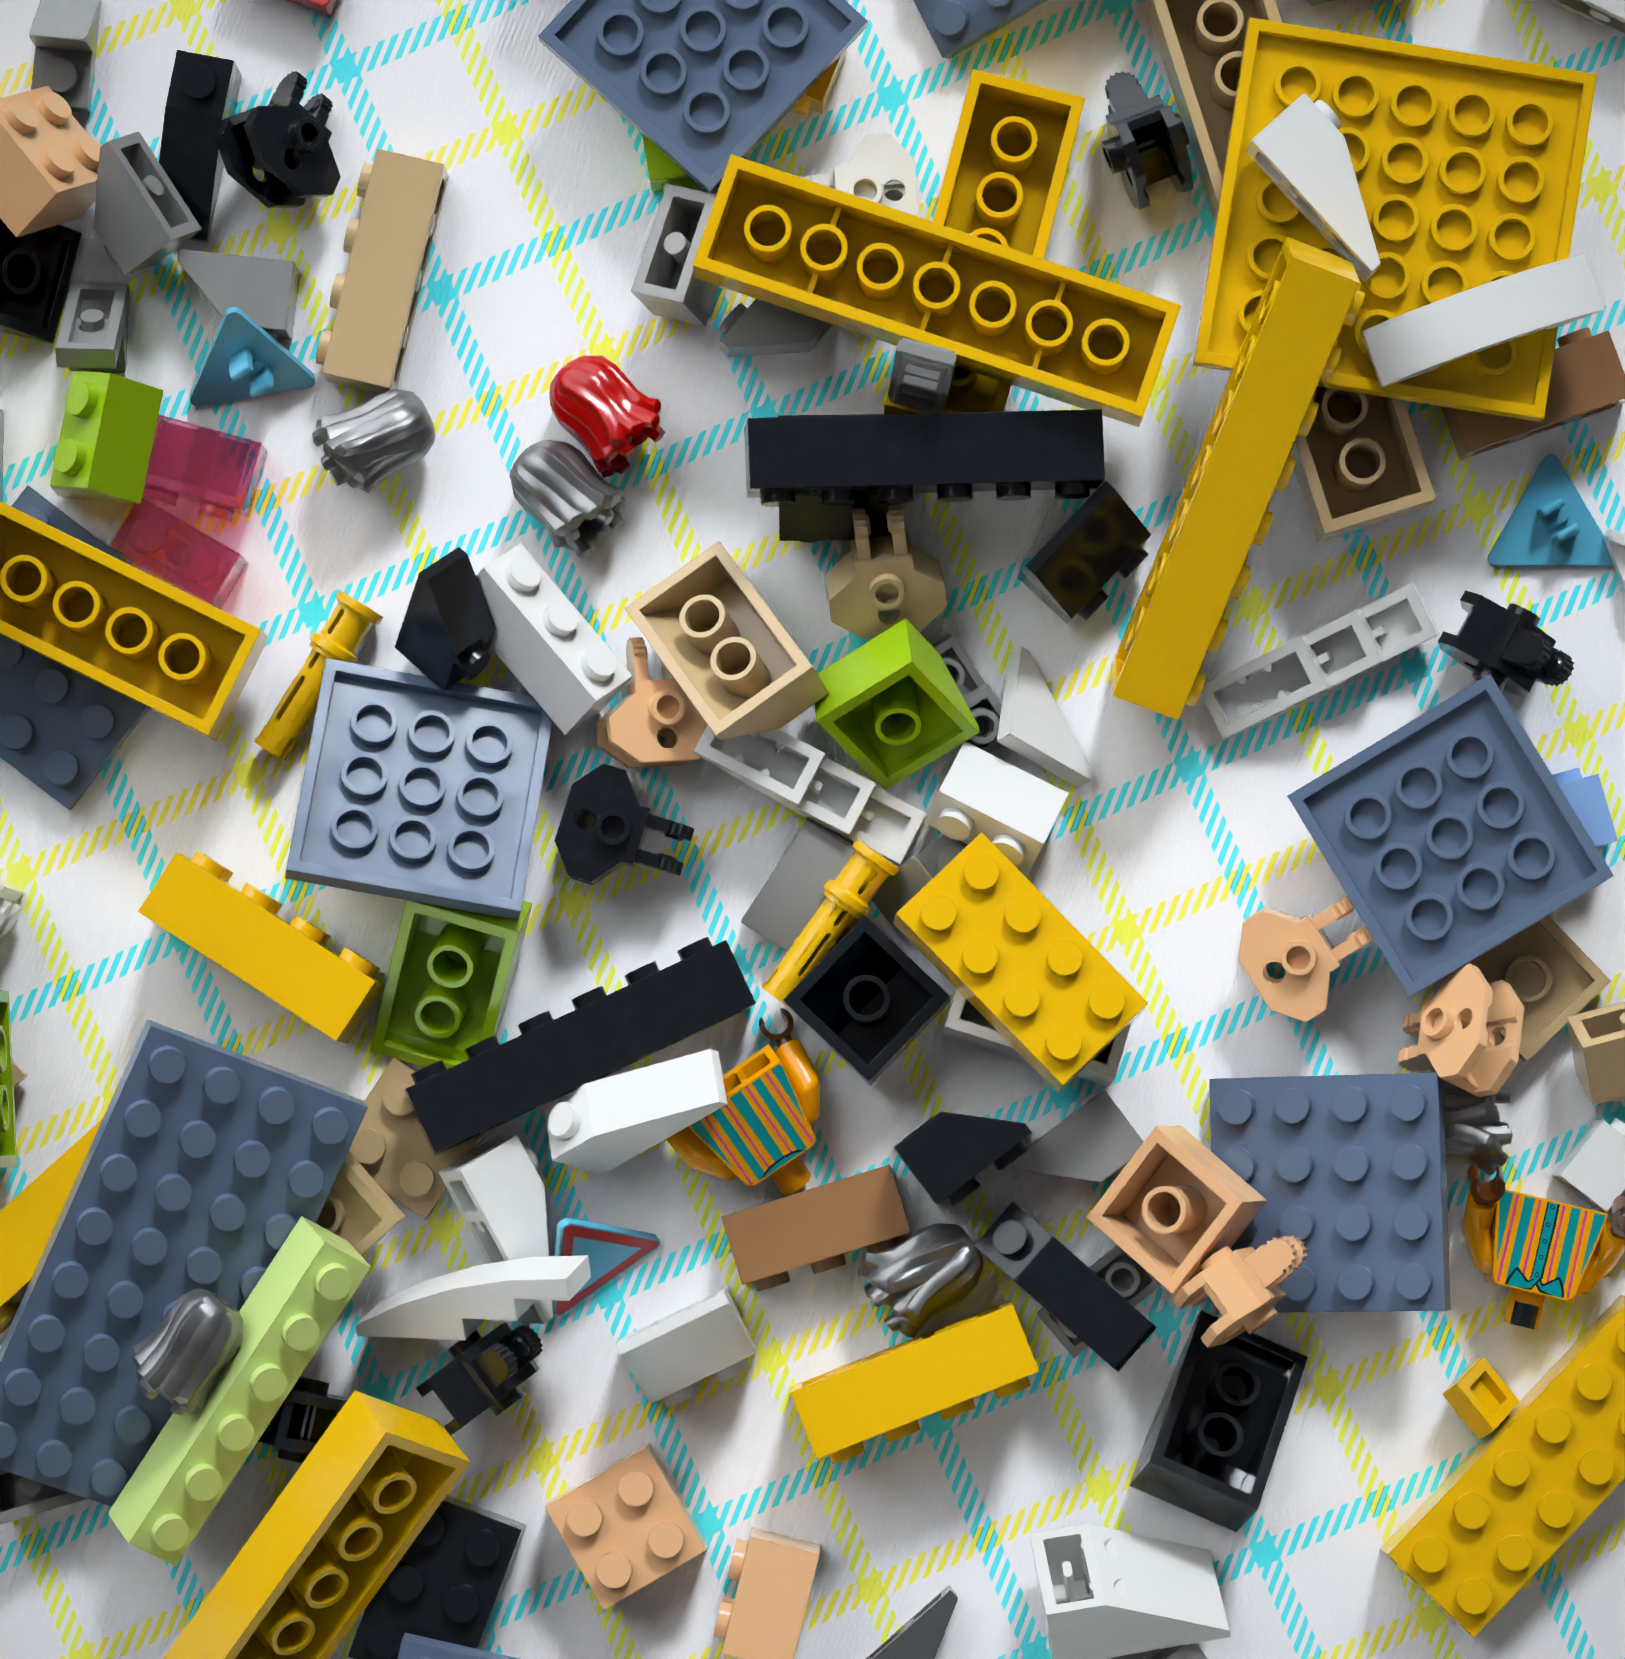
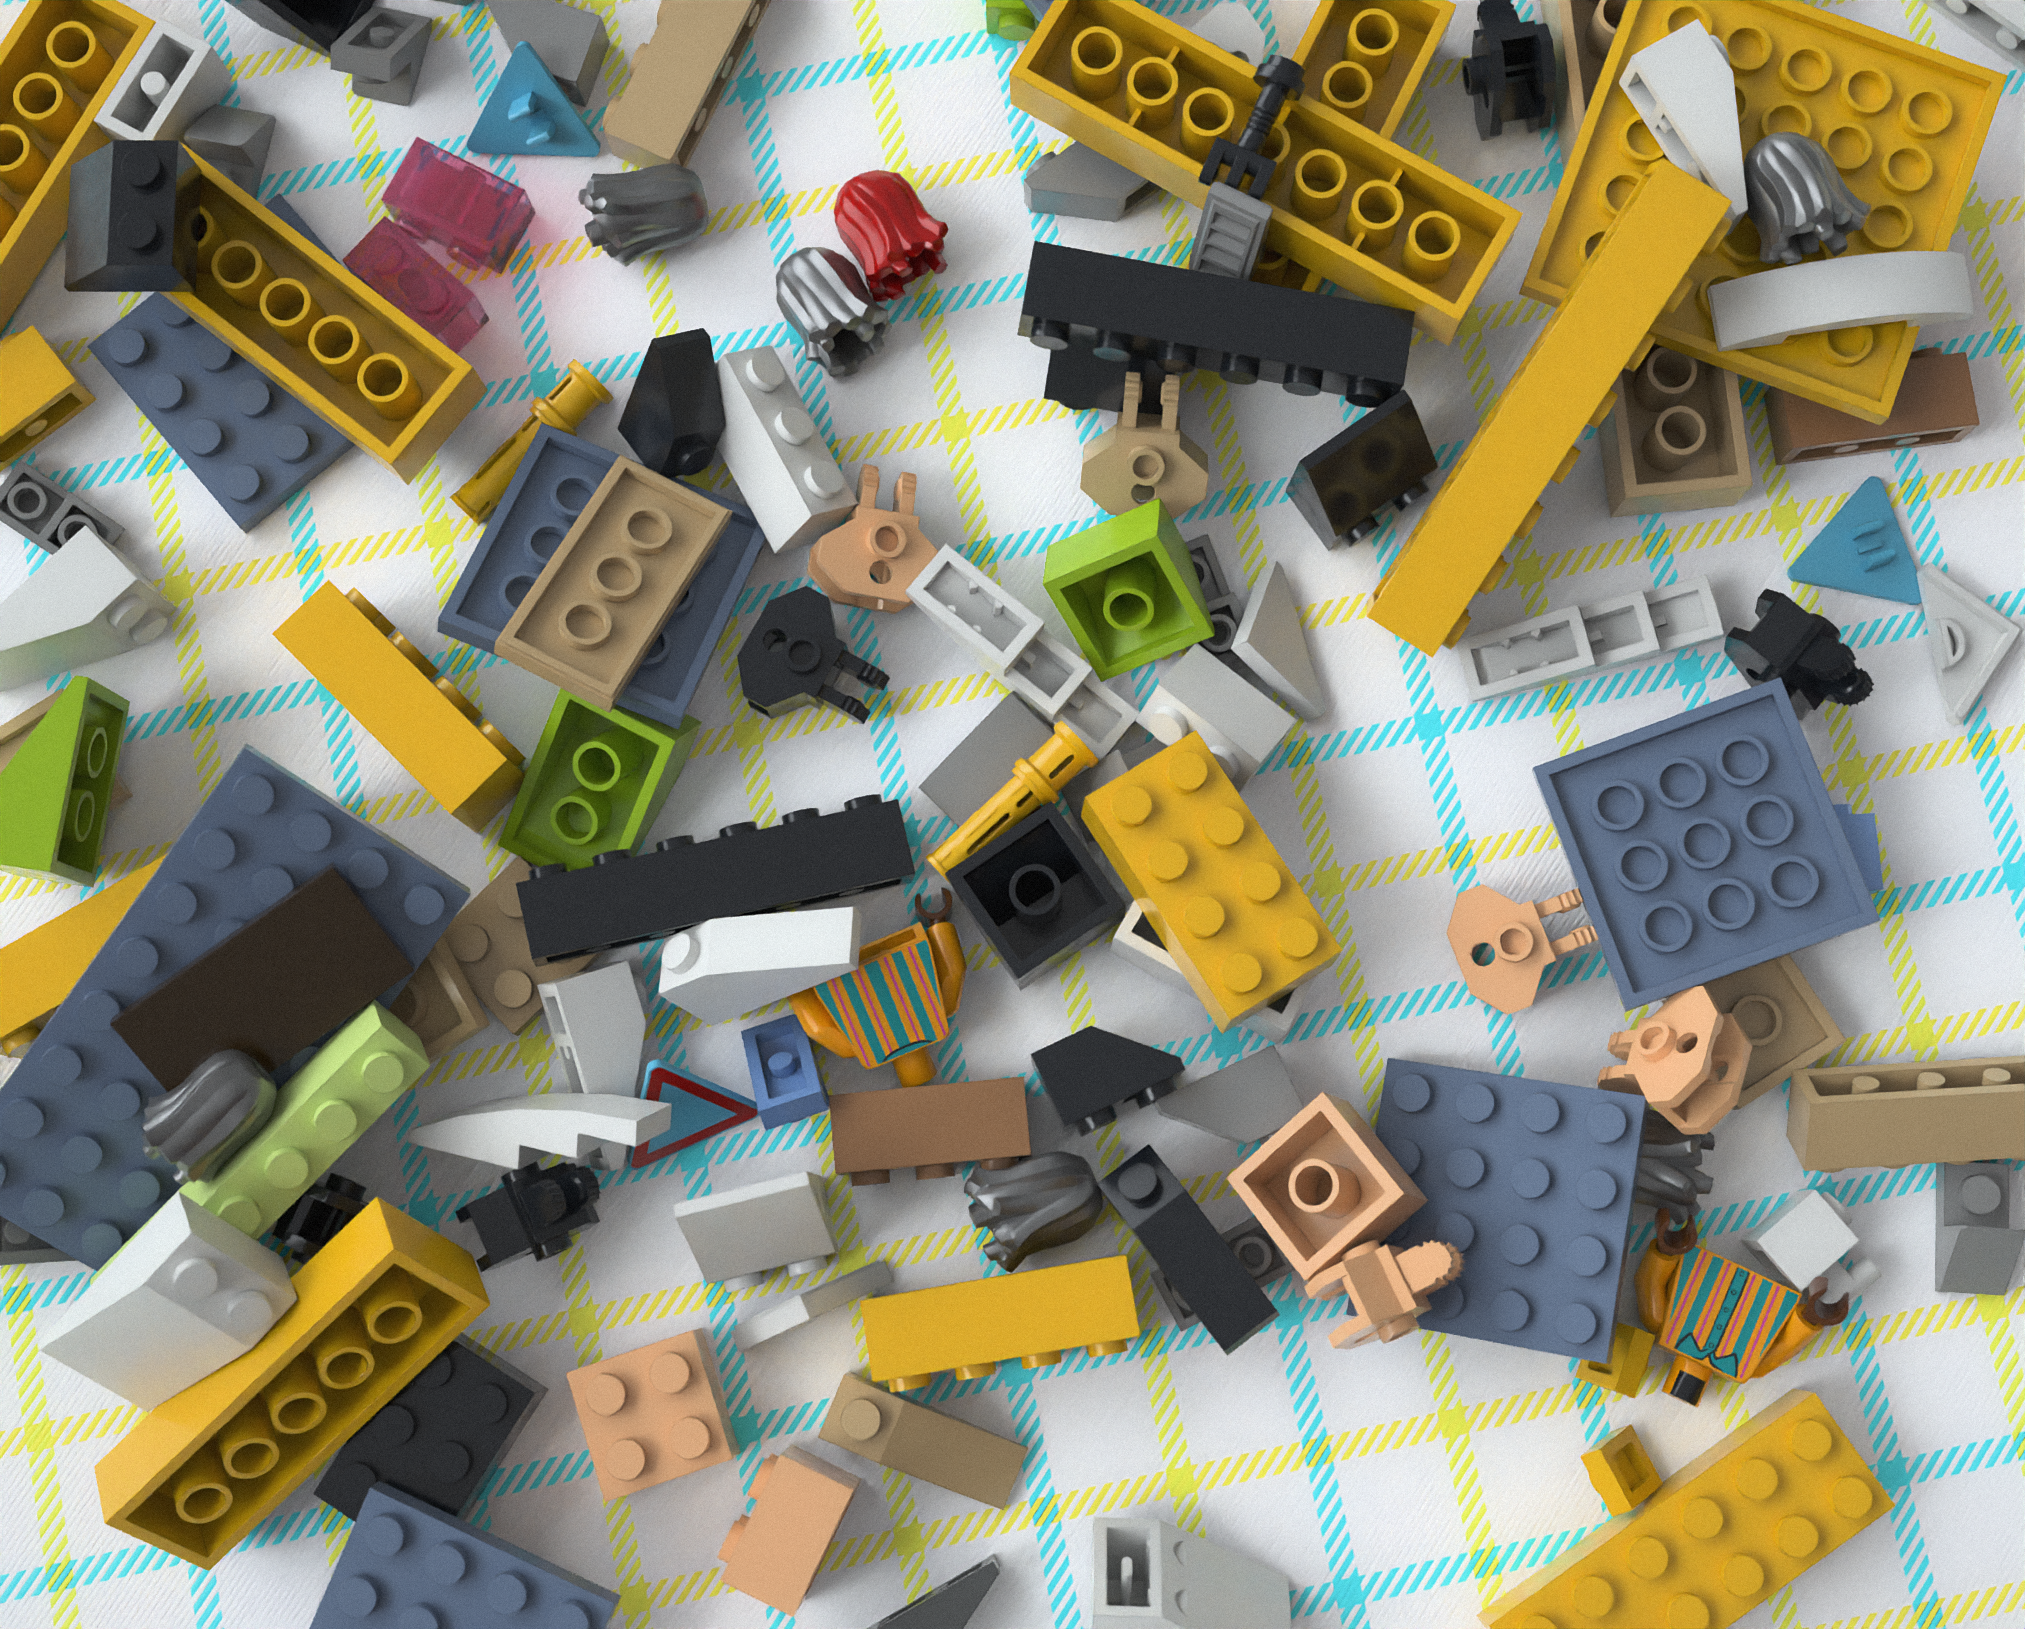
camera: 15 degrees right, 5 degrees down
lime slope [50,371,164,504] -> none
tan slope [624,541,829,740] -> none
light grey brick [631,184,719,326] -> none
black slope [1129,1310,1308,1532] -> none
none -> white slope [37,1191,297,1412]
none -> dark brown tile [110,862,415,1092]
none -> tan tile [494,454,732,713]
none -> white tile [730,1260,894,1352]
none -> medium blue slope [741,1014,829,1130]
none -> tan slope [818,1371,1029,1510]
none -> black hinge [1198,55,1306,202]
none -> yellow plate [1575,1322,1656,1399]
none -> flat silver piece [1743,132,1871,265]

